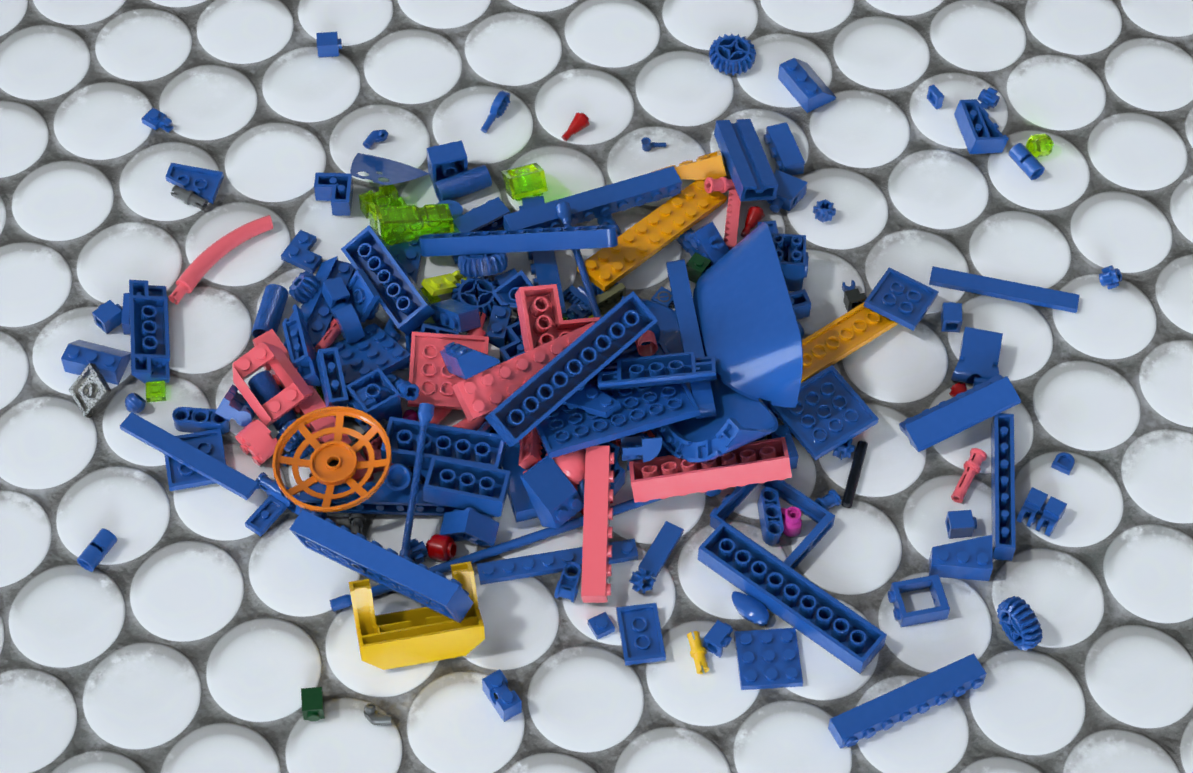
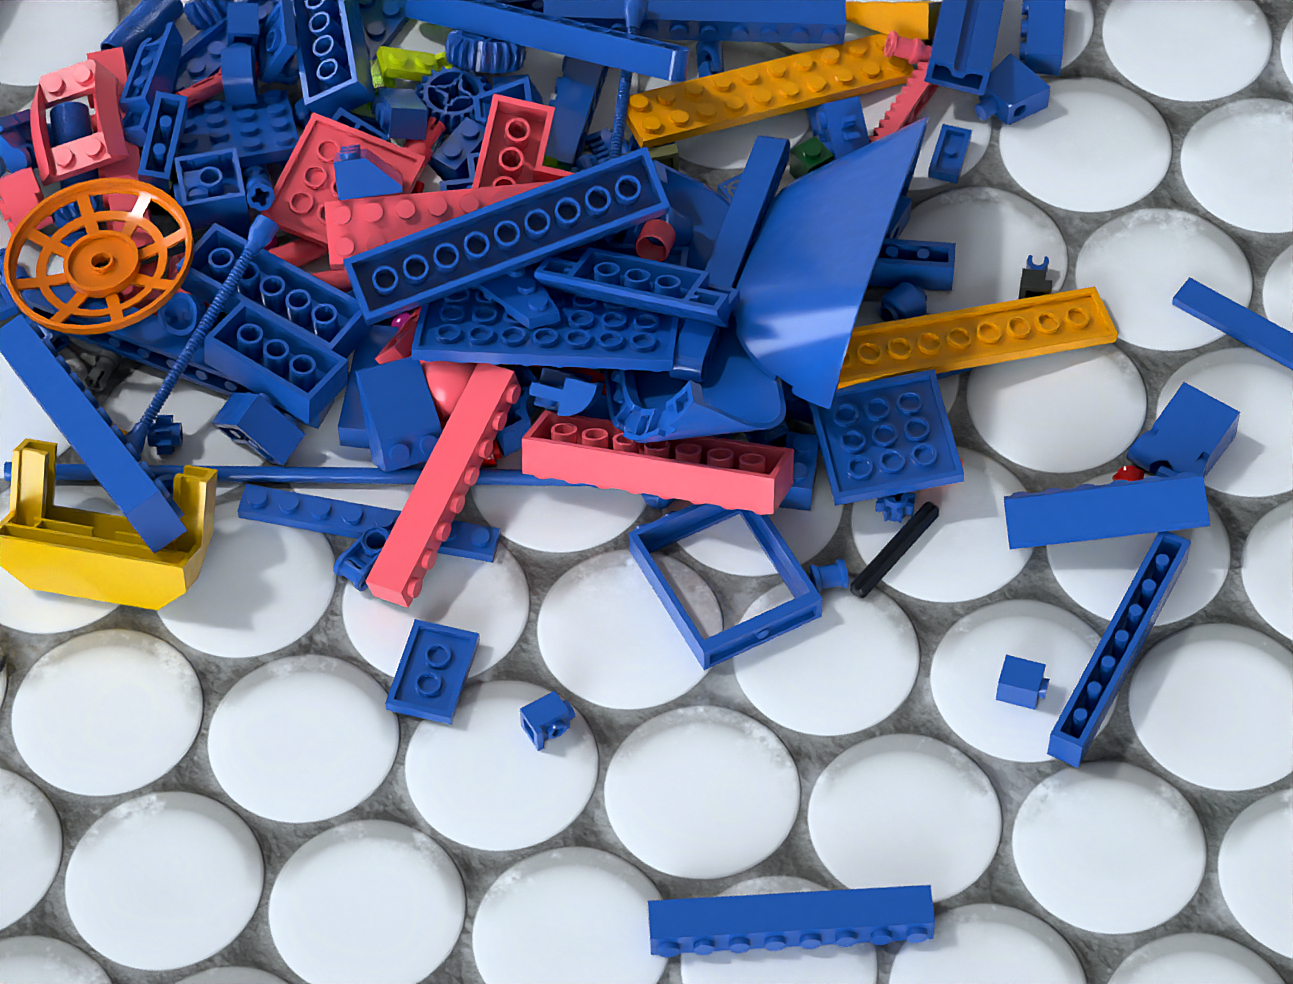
camera: 25 degrees right, 0 degrees up
red head [426,534,457,562] -> none
blue brick [482,669,522,722] -> none
blue plate [587,612,615,640] -> none
blue gear [629,567,656,594] -> none
blue tile [638,521,684,578] -> none
yellow pin [687,631,710,674] -> none
blue brick [697,521,887,674] -> none
blue arm [732,591,769,626] -> none
blue plate [734,628,803,690] -> none
red cone [740,206,765,238] -> none
blue beam [757,486,784,546] -> none
blue brick [771,233,809,291] -> none
dark pink piece [781,506,802,537] -> none
blue gear [813,199,836,223] -> none
blue plate [863,267,939,331] -> none
blue window [888,574,950,627] -> none
blue wedge [929,535,993,581] -> none
blue brick [941,302,963,333] -> none
coral pin [951,448,987,503] -> none
blue gear [997,596,1043,651] -> none
blue legs [1016,487,1067,537] -> none
blue tile [1051,452,1075,475] -> none

